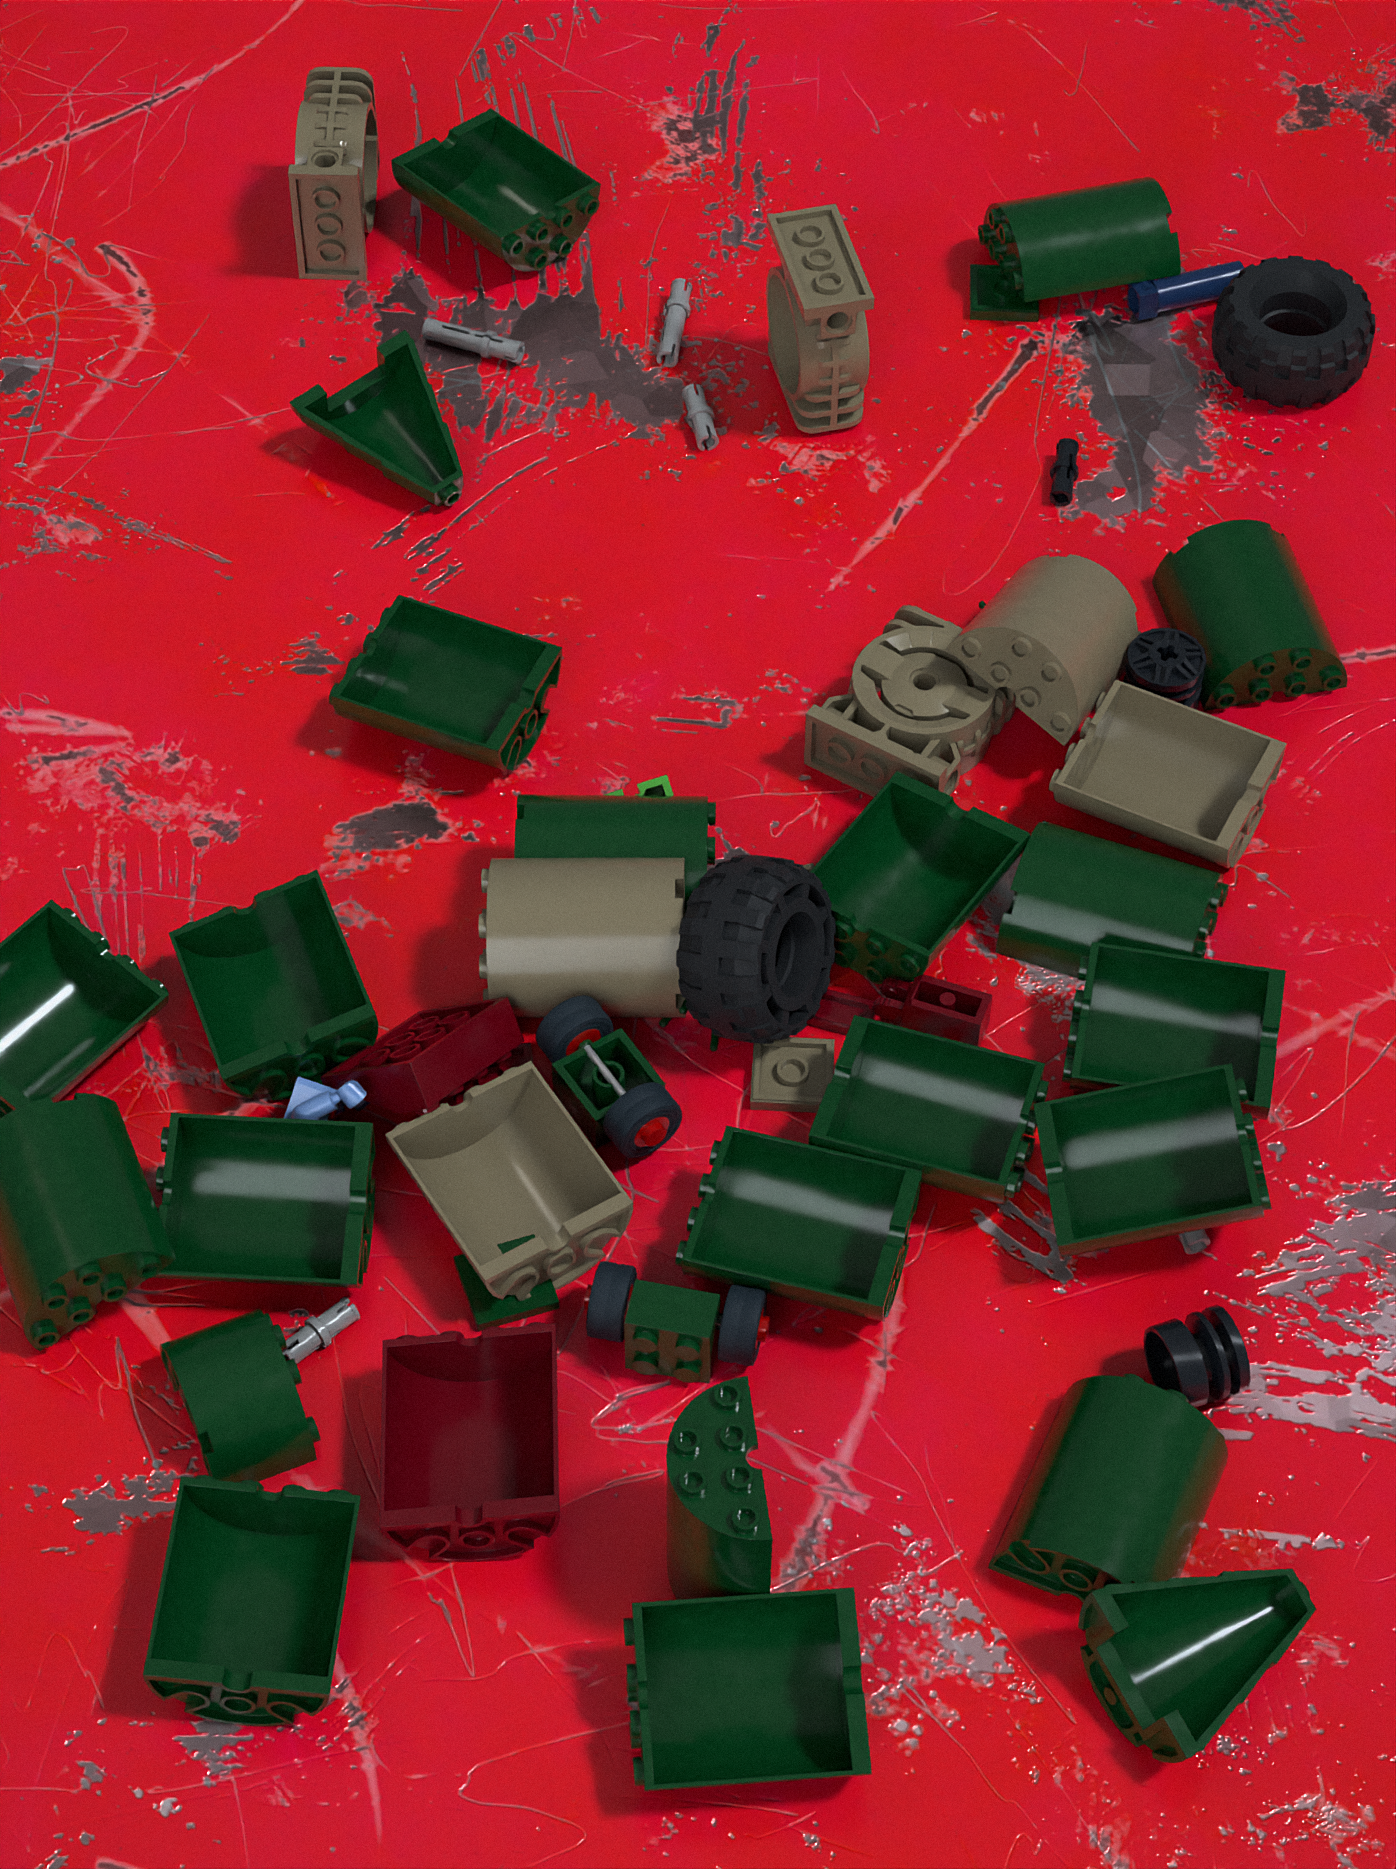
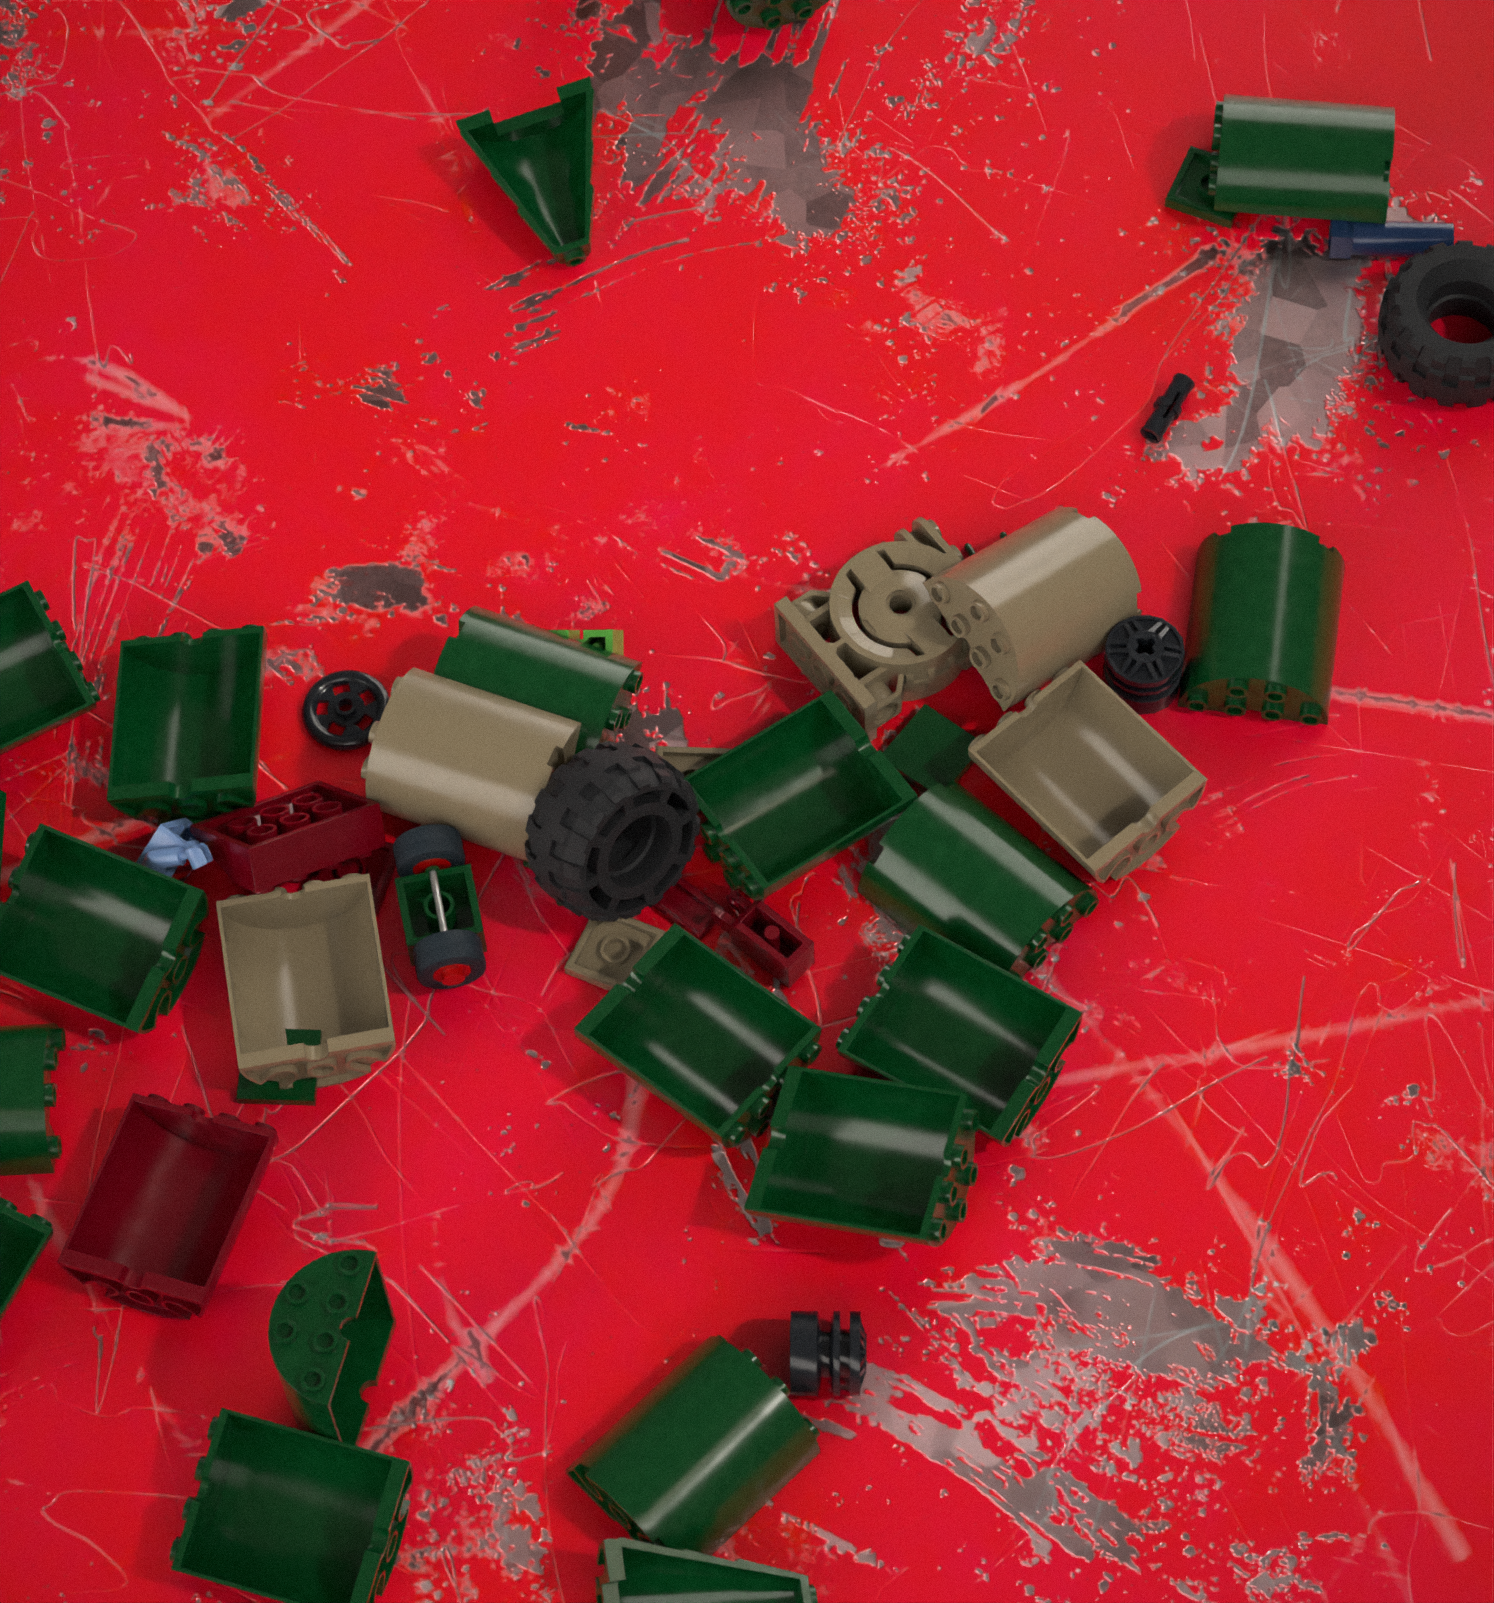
camera: 25 degrees right, 10 degrees up
light grey pin [282,1297,360,1364] -> none
dark green cylinder [329,595,562,771] -> none
light grey pin [422,317,525,364] -> none
brick [584,1261,770,1383] -> none
light grey pin [656,278,692,367] -> none
dark green cylinder [675,1126,923,1322] -> none
light grey pin [682,384,719,451] -> none
dark tan brick [766,204,875,434] -> none
none -> black plate [302,670,390,750]
none -> dark green tile [883,704,976,792]

